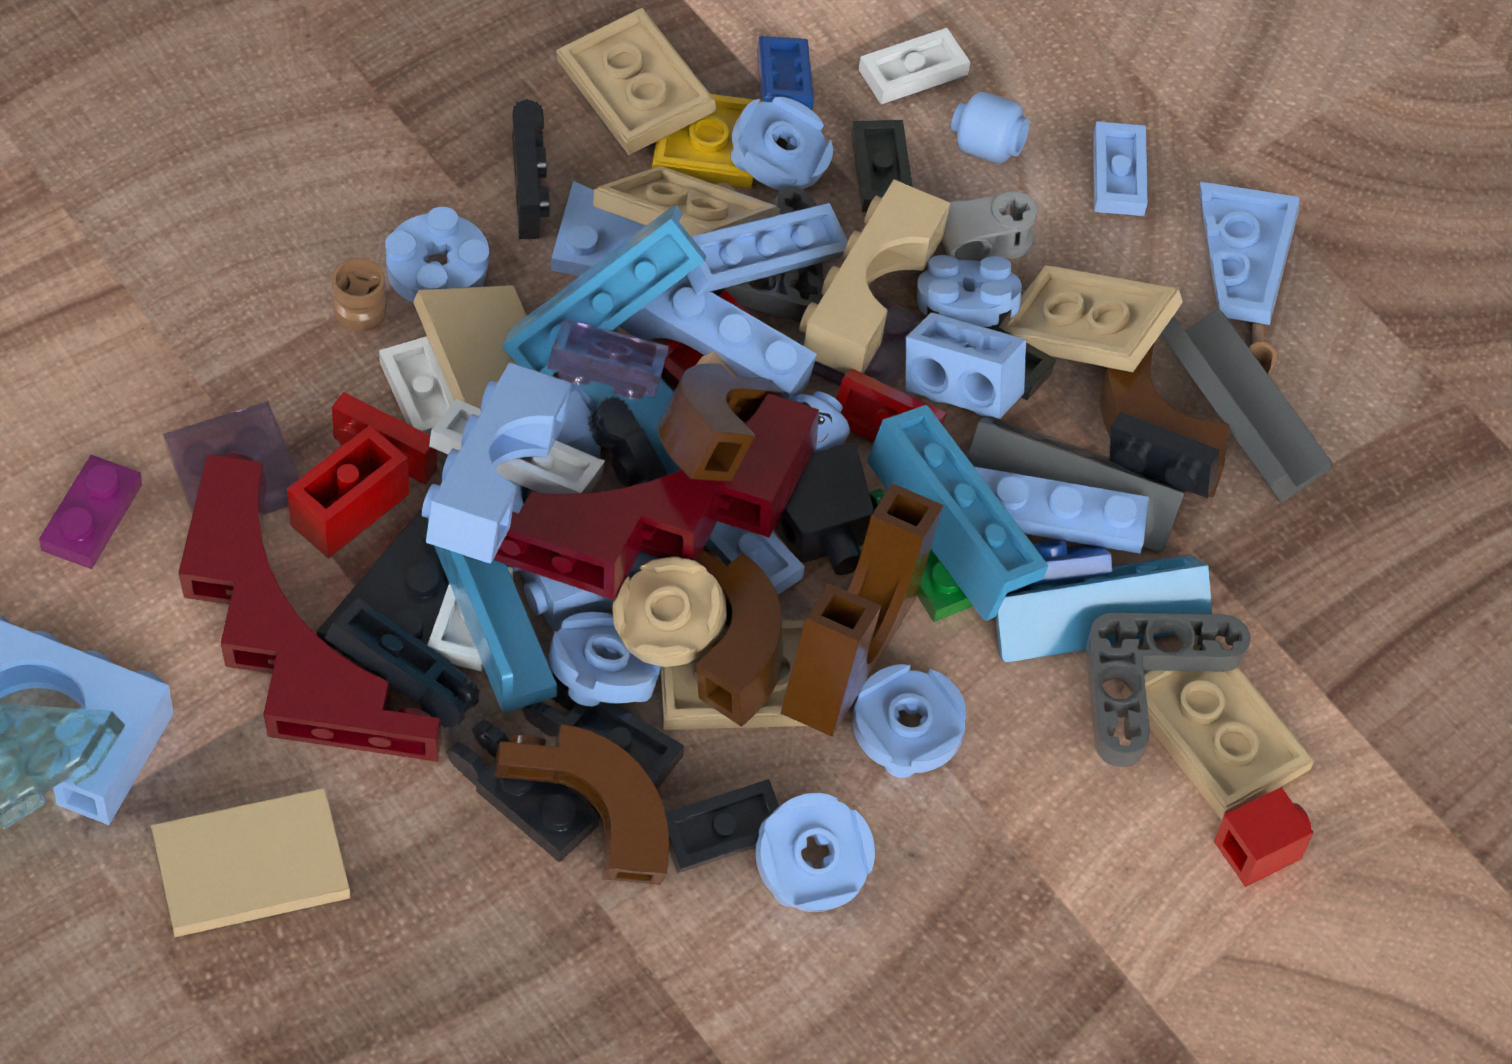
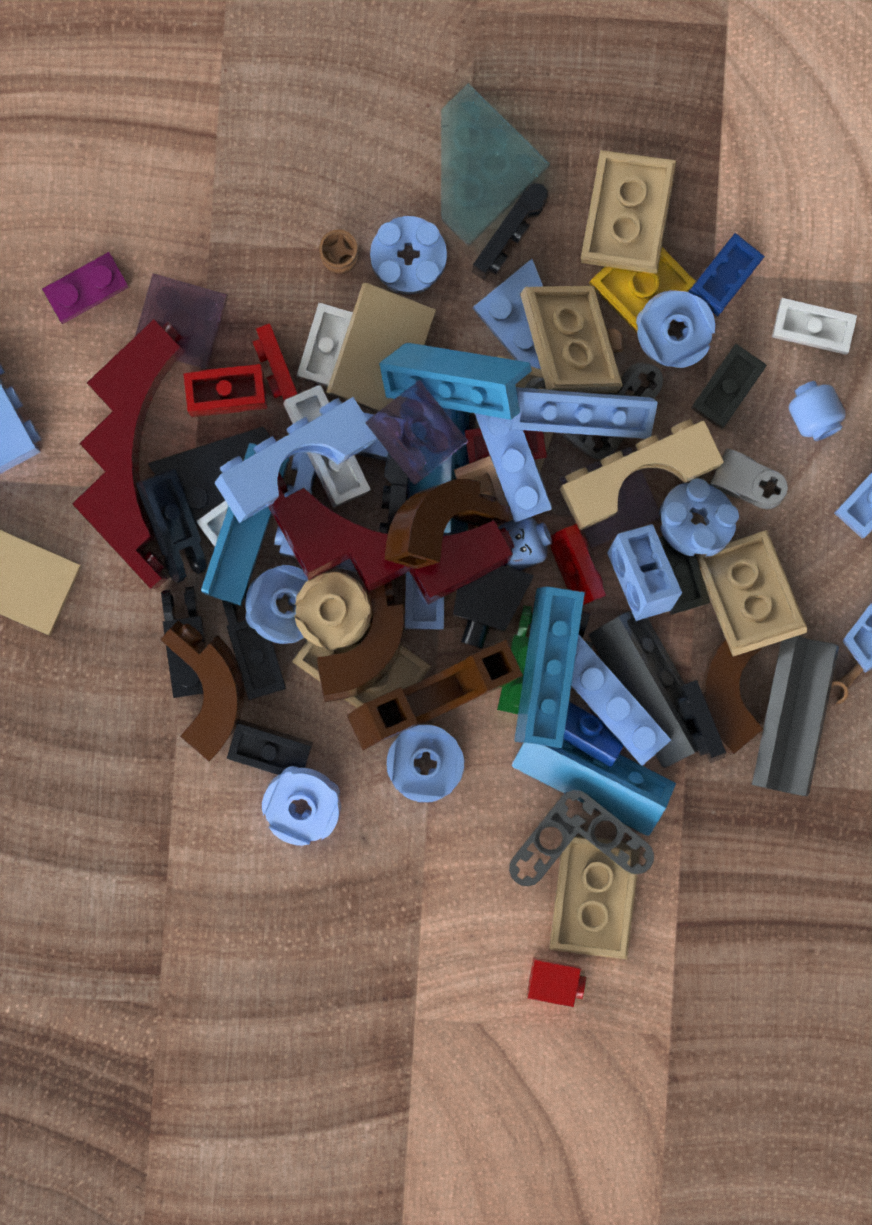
camera: 45 degrees right, 30 degrees up
none -> clear light blue plate [441,83,550,247]

